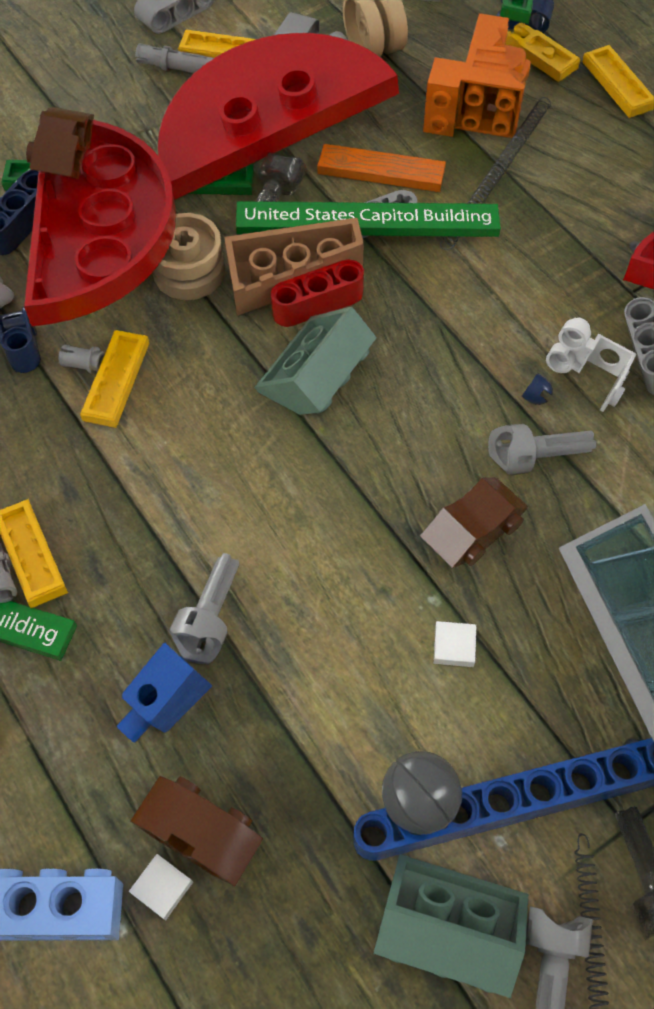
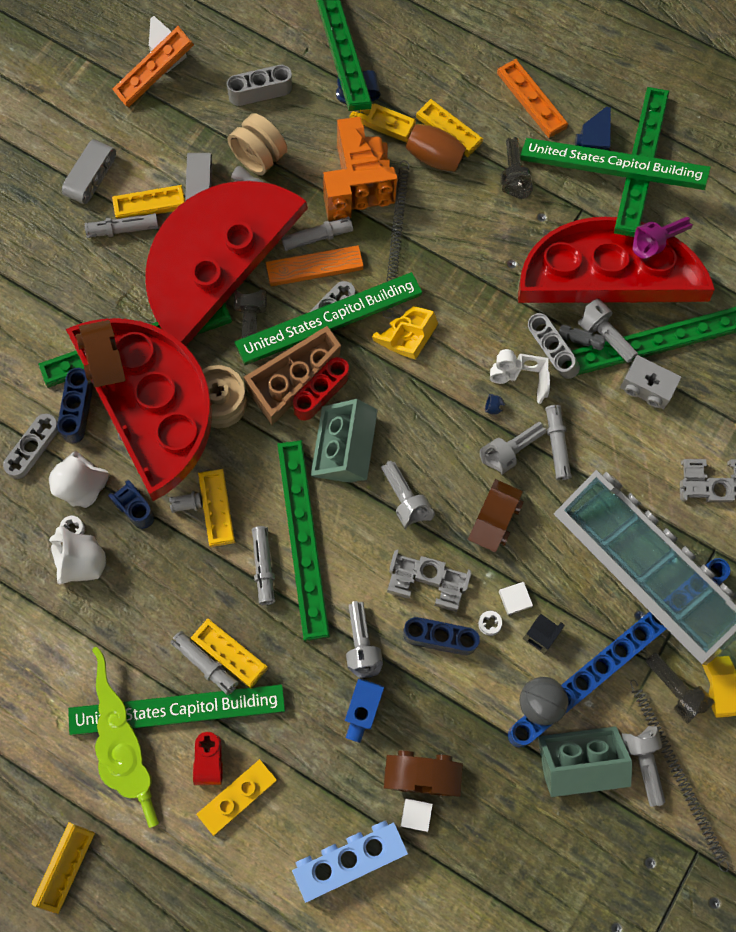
camera: 30 degrees left, 10 degrees up
none -> light grey pin [252,526,275,605]
none -> green tile [277,440,330,641]
none -> light grey pin [282,216,353,251]
none -> yellow slope [372,306,438,360]
none -> light grey piece [381,461,435,530]
none -> light grey piece [387,550,471,612]
none -> dark blue beam [403,617,480,655]
none -> dark orange piece [405,124,466,172]
none -> white bush [479,611,502,636]
none -> black panel [523,614,565,654]
none -> light grey pin [545,405,572,480]

